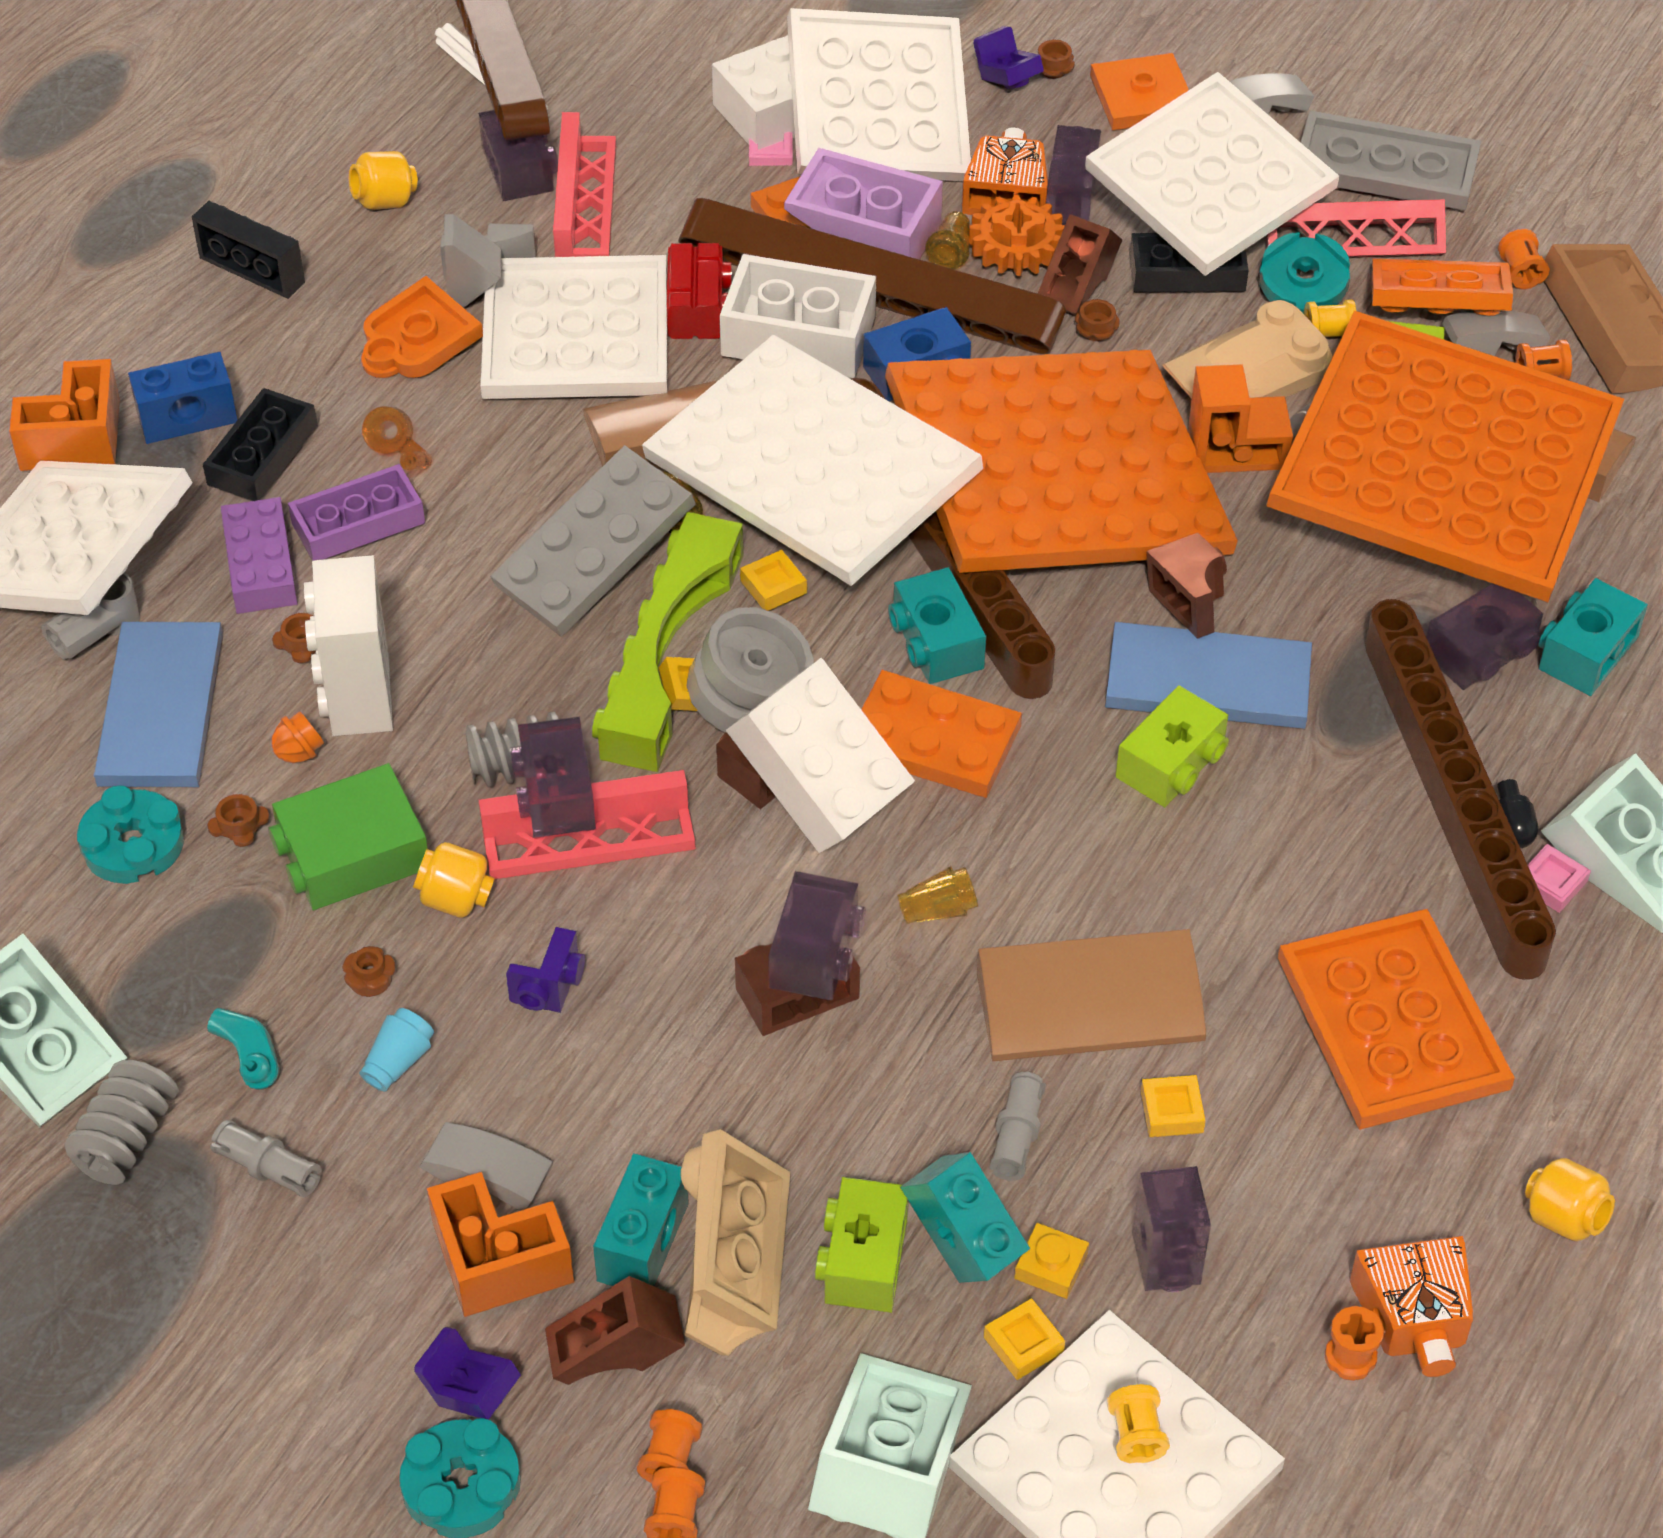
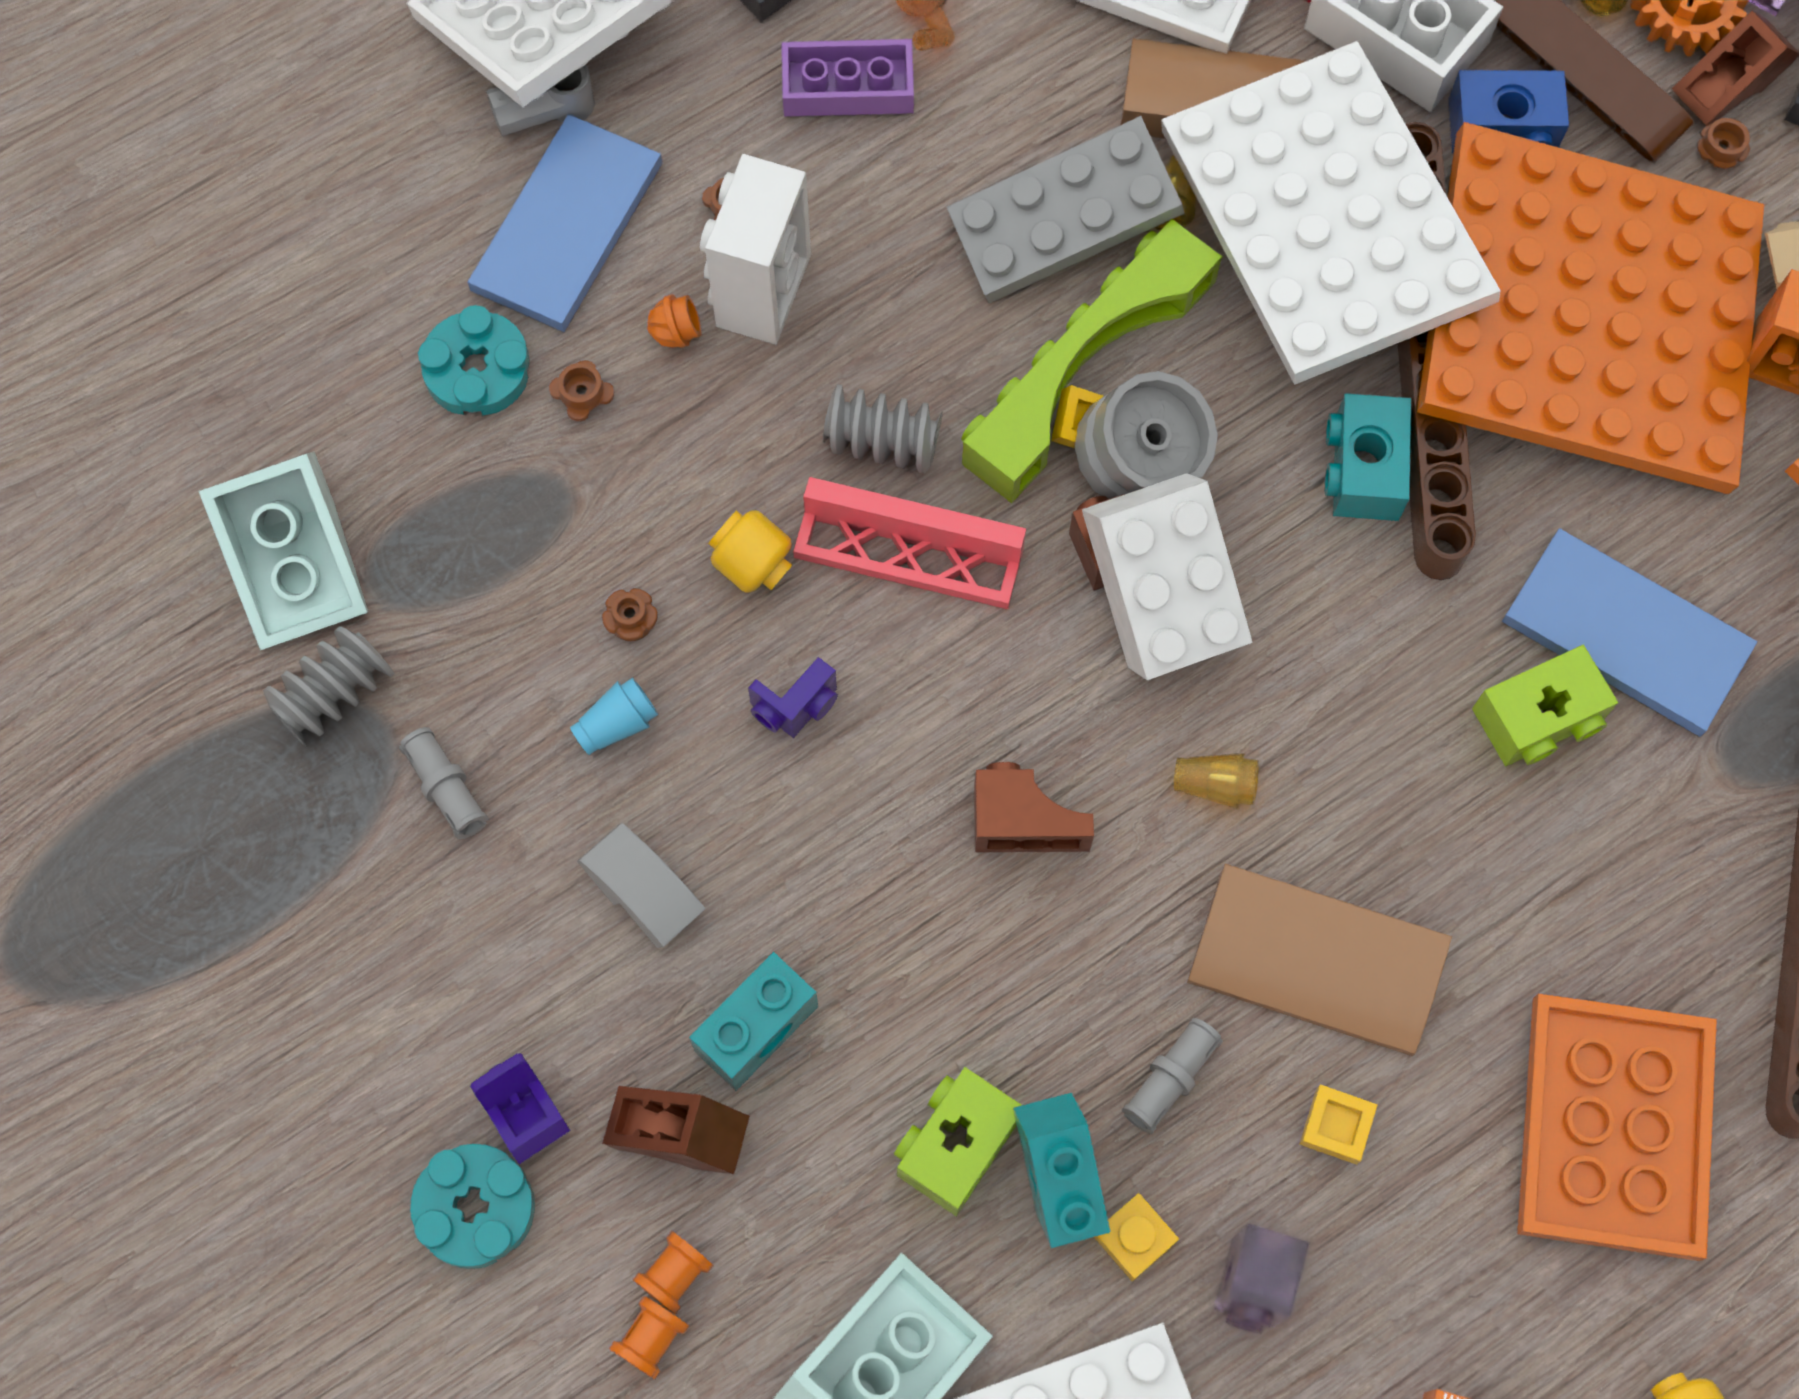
camera: 25 degrees right, 20 degrees up
teal arm [207,1008,279,1090] -> none
medium lavender piece [221,497,298,614] -> none
bright green brick [268,763,428,911] -> none
orange brick [427,1171,574,1317] -> none
clear purple brick [510,717,596,838] -> none
tan slope [681,1129,790,1356] -> none
yellow plate [740,549,807,611] -> none
clear purple brick [769,871,866,1000] -> none
orange plate [861,670,1022,798] -> none
yellow plate [984,1298,1065,1380] -> none
copper arch [1147,533,1227,639] -> none

